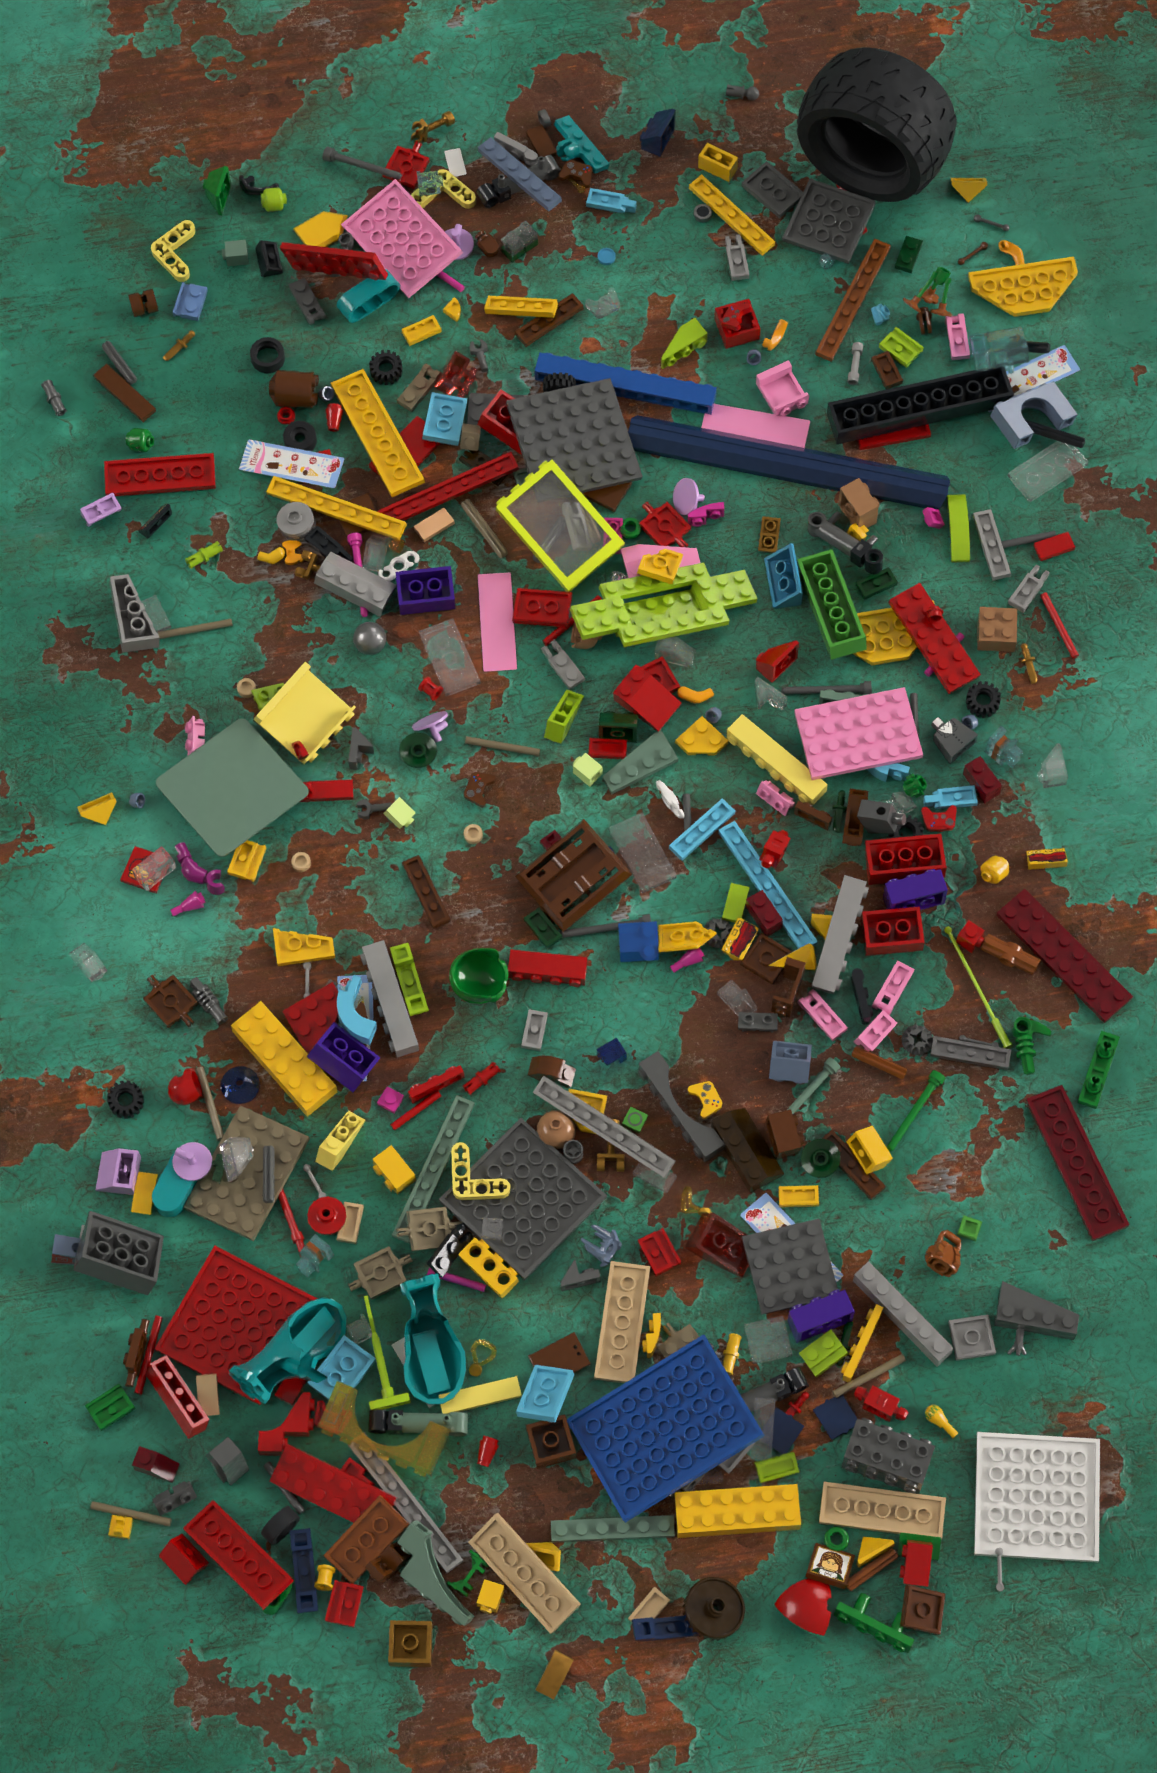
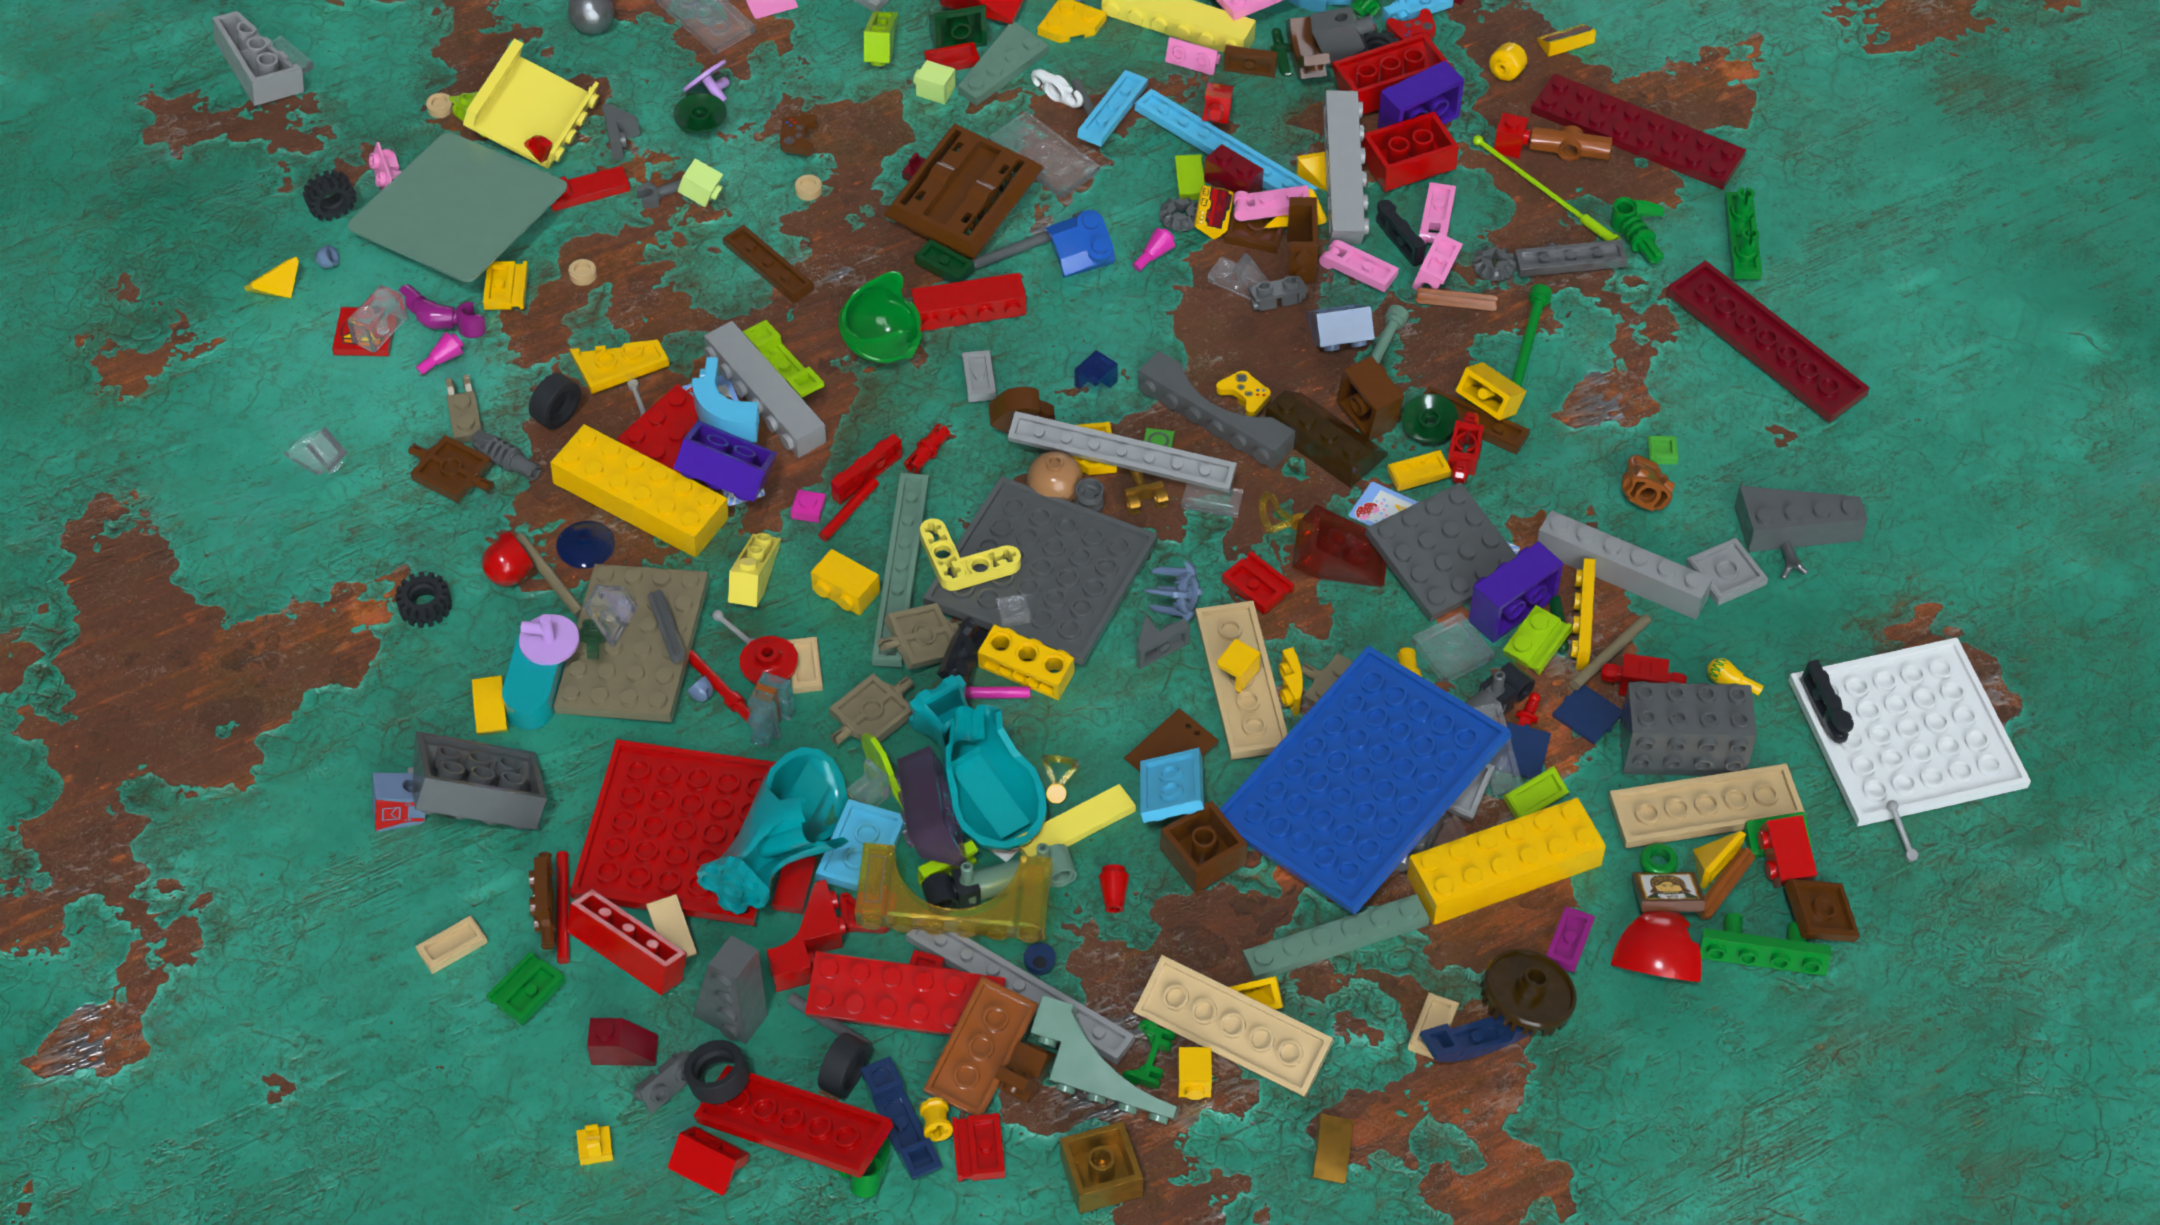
camera: 20 degrees left, 15 degrees down
dark tan bar [90,1501,172,1527] -> none
lavender slope [96,1149,141,1195] -> none
dark tan bar [158,619,233,639] -> none
red bush [418,677,443,701] -> none
dark tan bar [465,736,540,756] -> none
yellow tile [658,921,716,953] -> none
none -> black tyre [303,170,357,221]
none -> tan tile [415,915,488,974]
none -> dark tan hinge [445,374,482,443]
none -> black tyre [528,373,582,429]
none -> black tyre [683,1040,750,1104]
none -> sand blue hinge [686,676,713,702]
none -> clear purple slope [895,745,967,867]
none -> dark blue tile [1024,942,1055,976]
none -> yellow panel [1217,638,1261,693]
none -> bright pink plate [1234,185,1310,221]
none -> red piece [1448,412,1484,484]
none -> magenta plate [1546,906,1595,973]
none -> black hinge [1800,660,1854,744]

